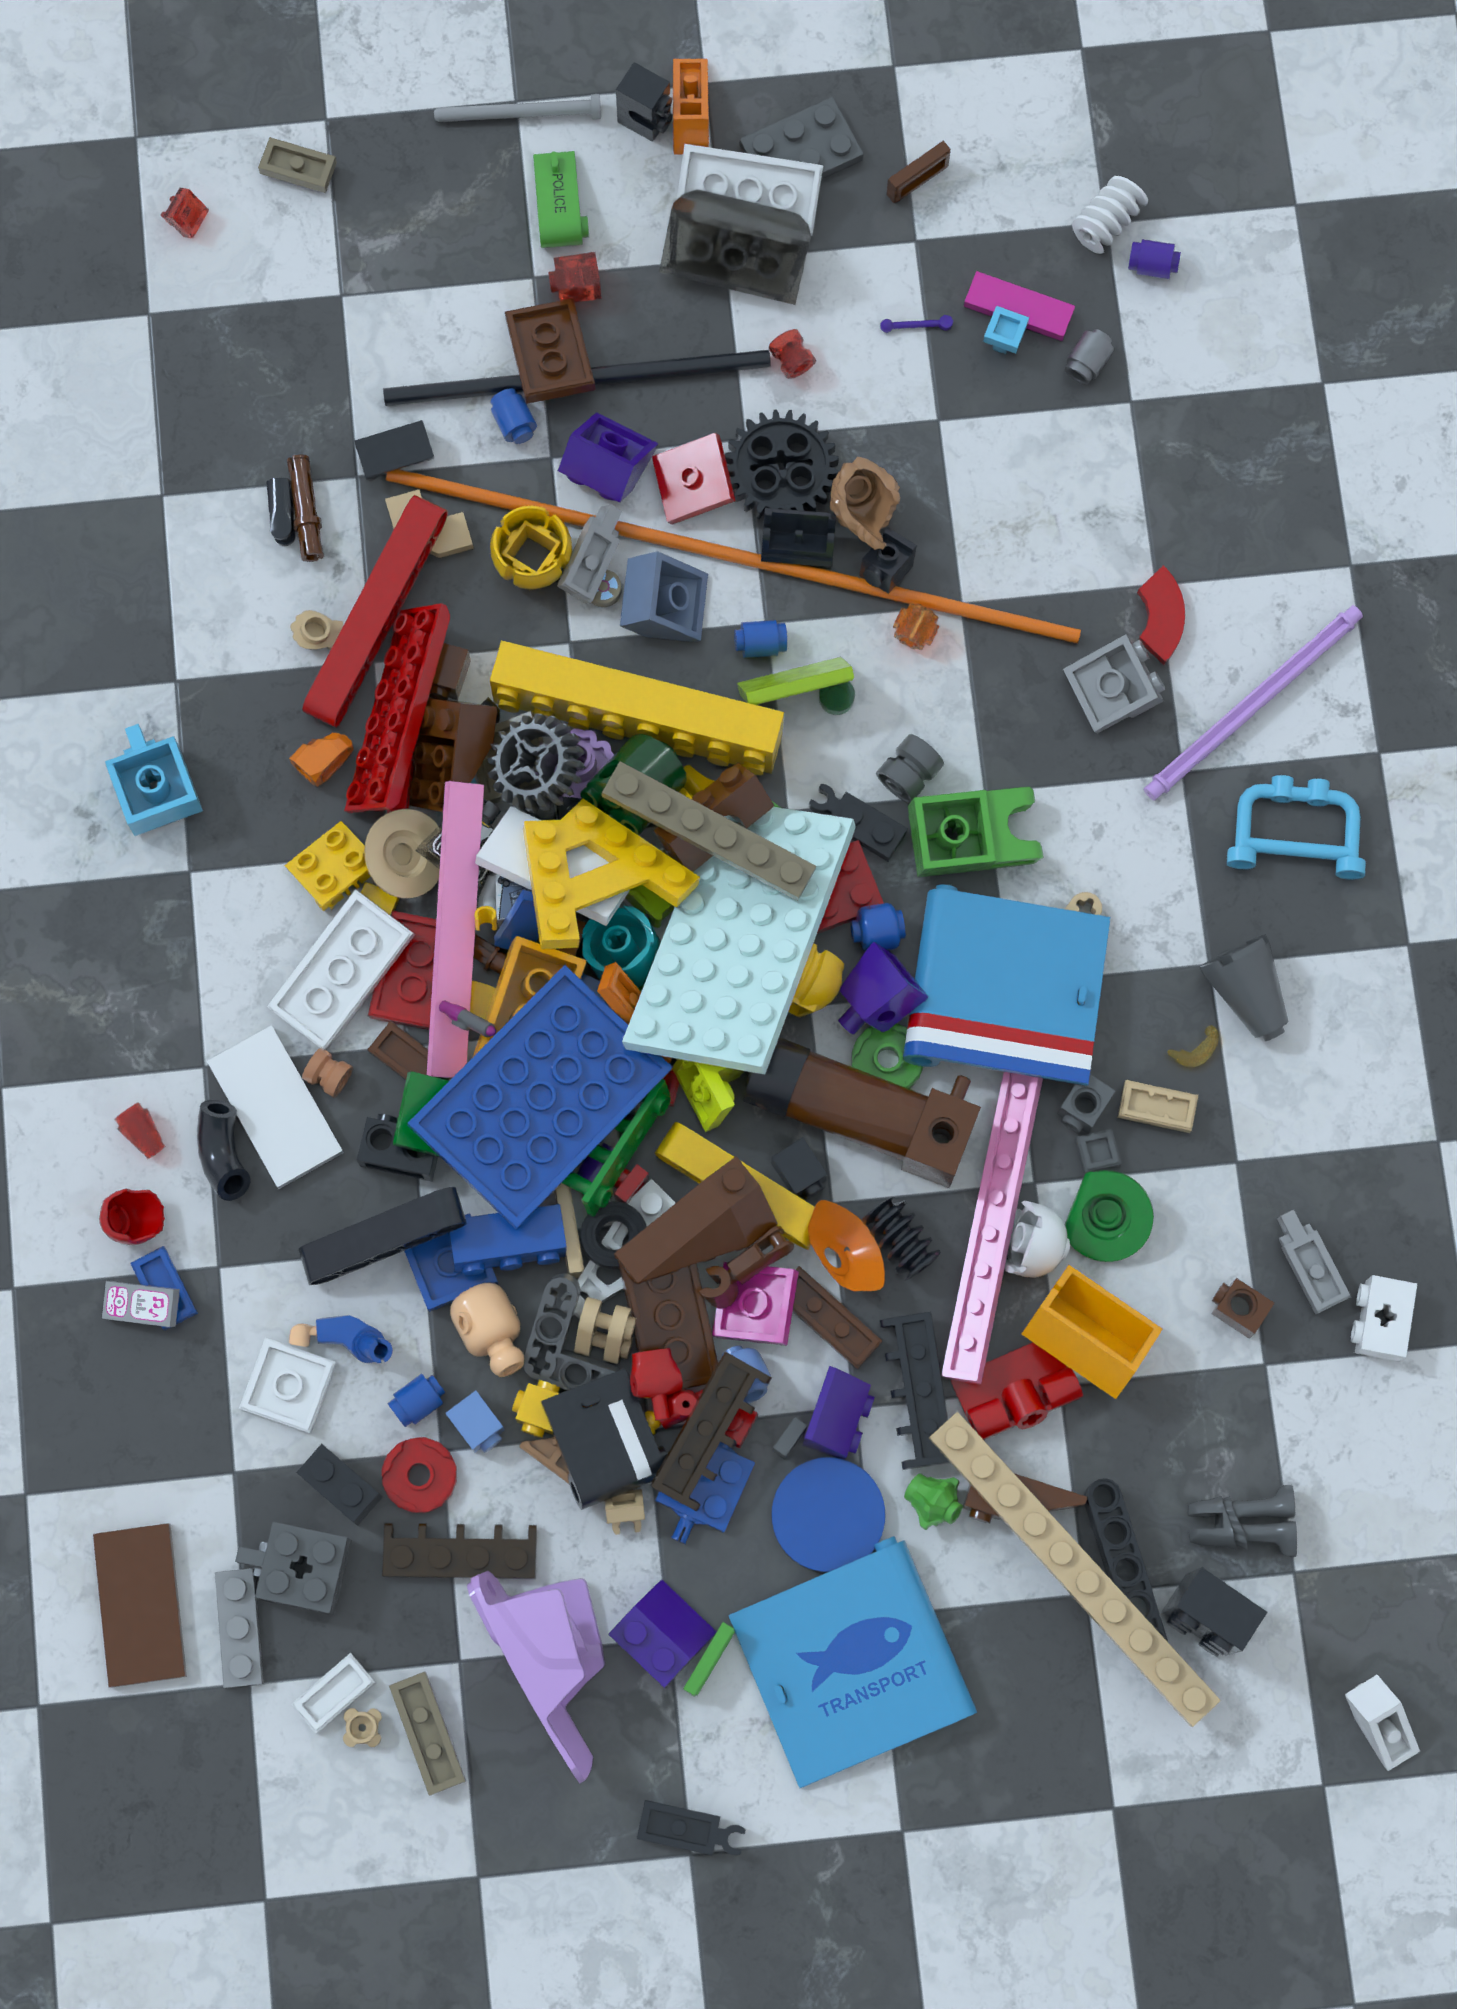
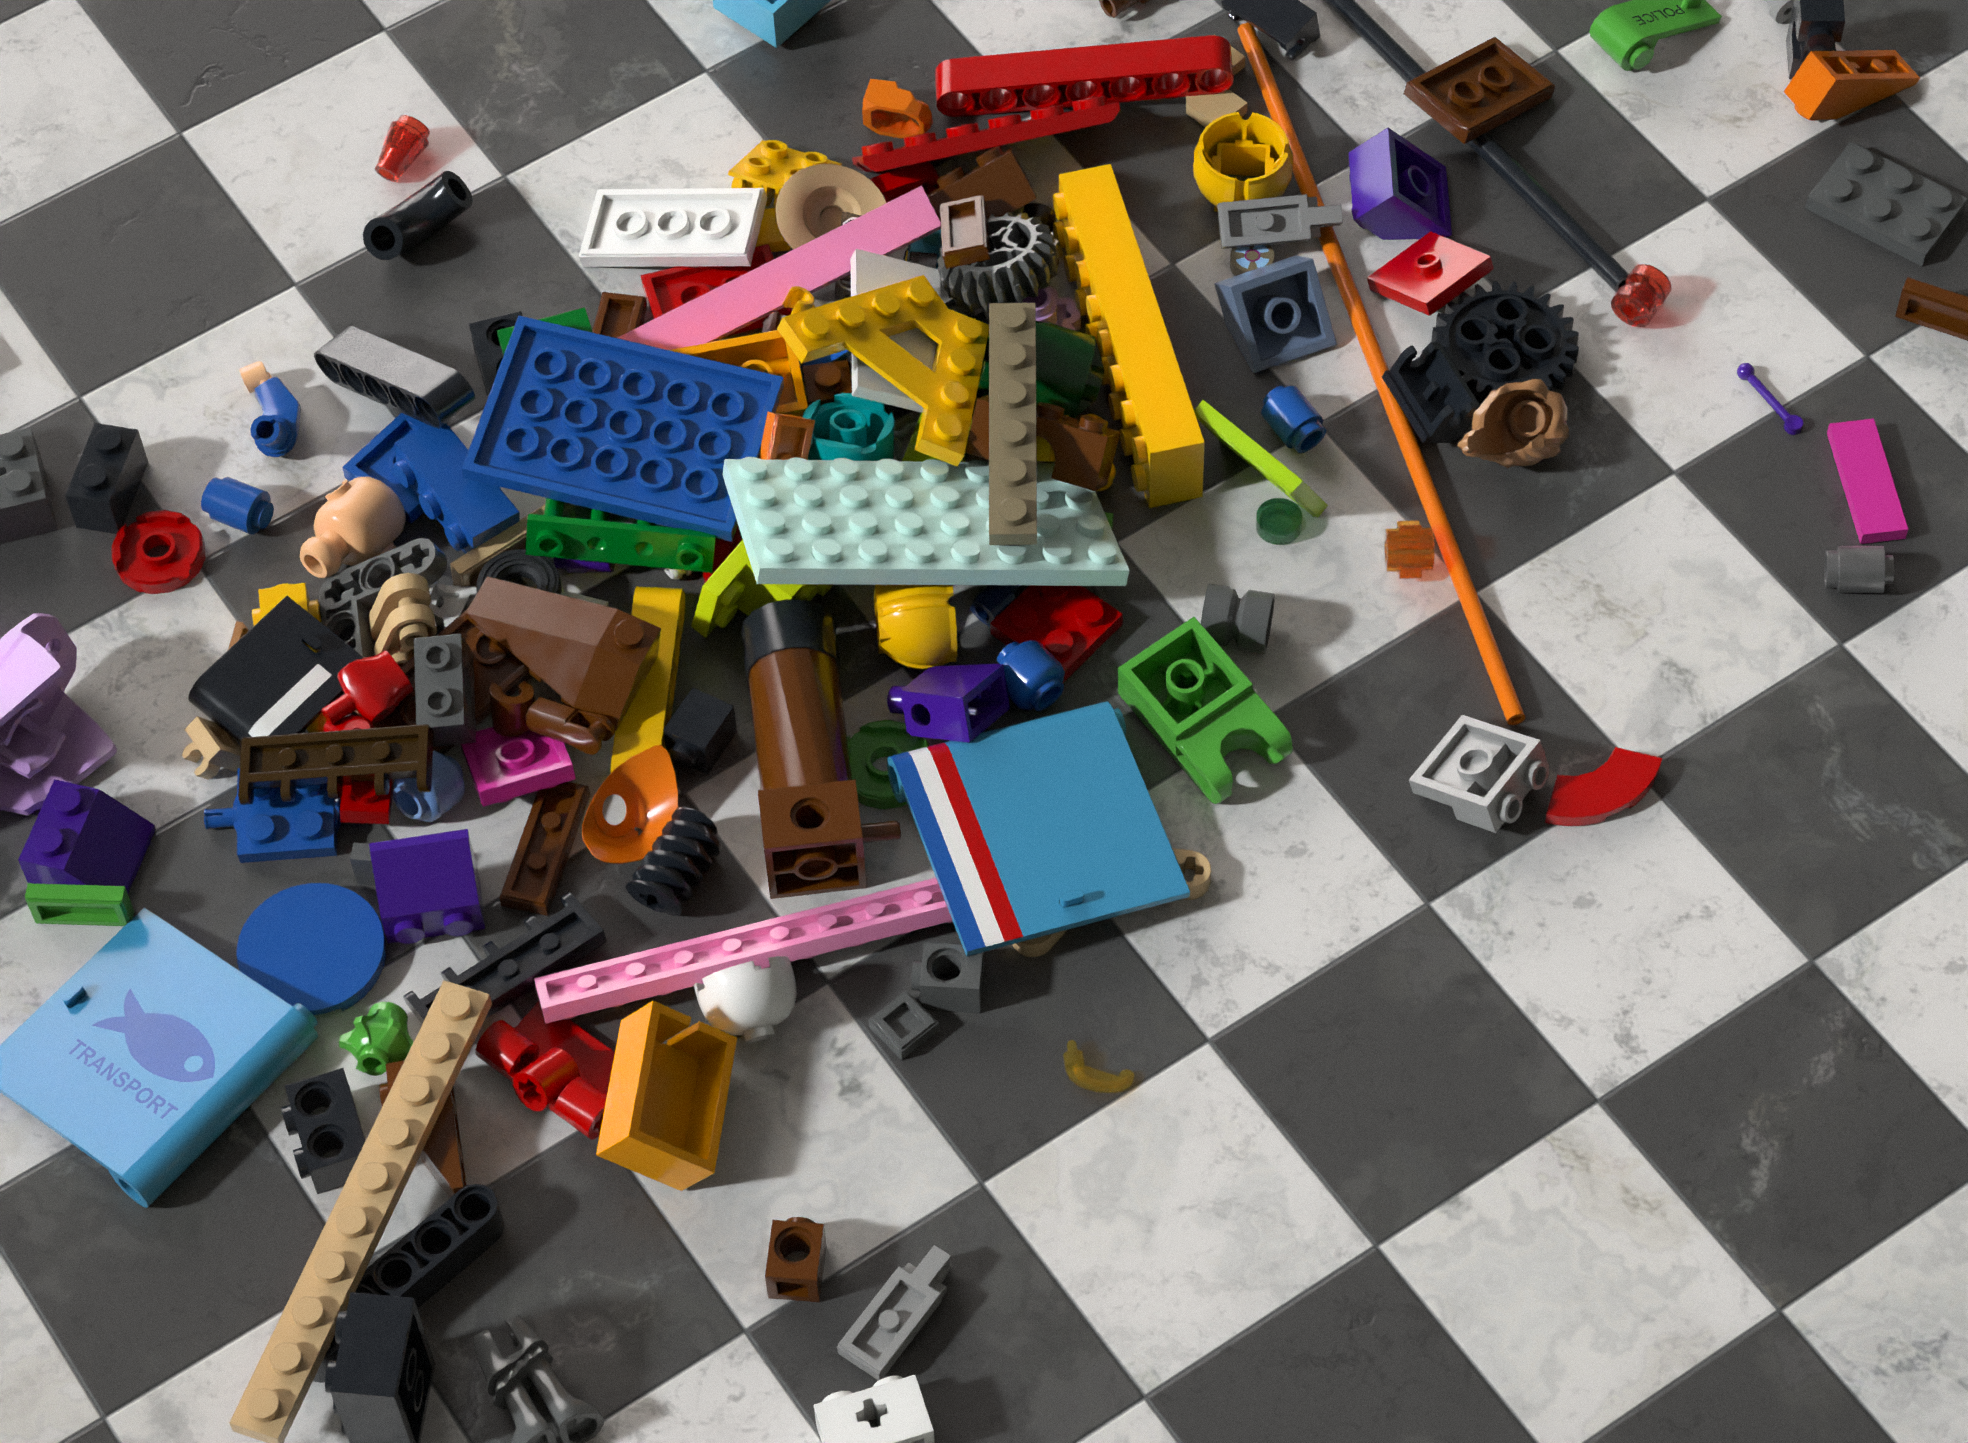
camera: 65 degrees right, 20 degrees down
red hair [99,1188,165,1245] -> none
tile [102,1281,180,1327] -> none
blue tile [130,1246,198,1331] -> none
white tile [207,1025,344,1189] -> none
white tile [239,1337,337,1434] -> none
tan animal [290,610,343,650] -> none
nougat wheel [302,1047,353,1098] -> none
dark brown hinge [382,1523,537,1579] -> none
reddish brown brick [429,643,471,700] -> none
piece [439,1000,496,1037] -> none
medium blue brick [446,1390,505,1453] -> none
blue brick [490,388,537,444] -> none
clear red brick [548,252,602,303] -> none
red plate [613,1164,649,1204] -> none
clear smoke windscreen [659,189,811,305] -> none
white tile [674,144,823,236] -> none
black plate [809,784,908,862] -> none
black brick [859,527,917,594] -> none
medium azure tile [983,306,1029,354] -> none
green hat [1064,1170,1154,1262] -> none
tan plate [1117,1080,1198,1133] -> none
lavender piece [1144,605,1363,801] -> none
dark grey cone [1200,934,1288,1041] -> none
medium azure bar [1227,775,1366,880] -> none
none -> black brick [280,1068,366,1194]
none -> dark grey brick [414,634,476,747]
none -> tile [940,195,990,269]

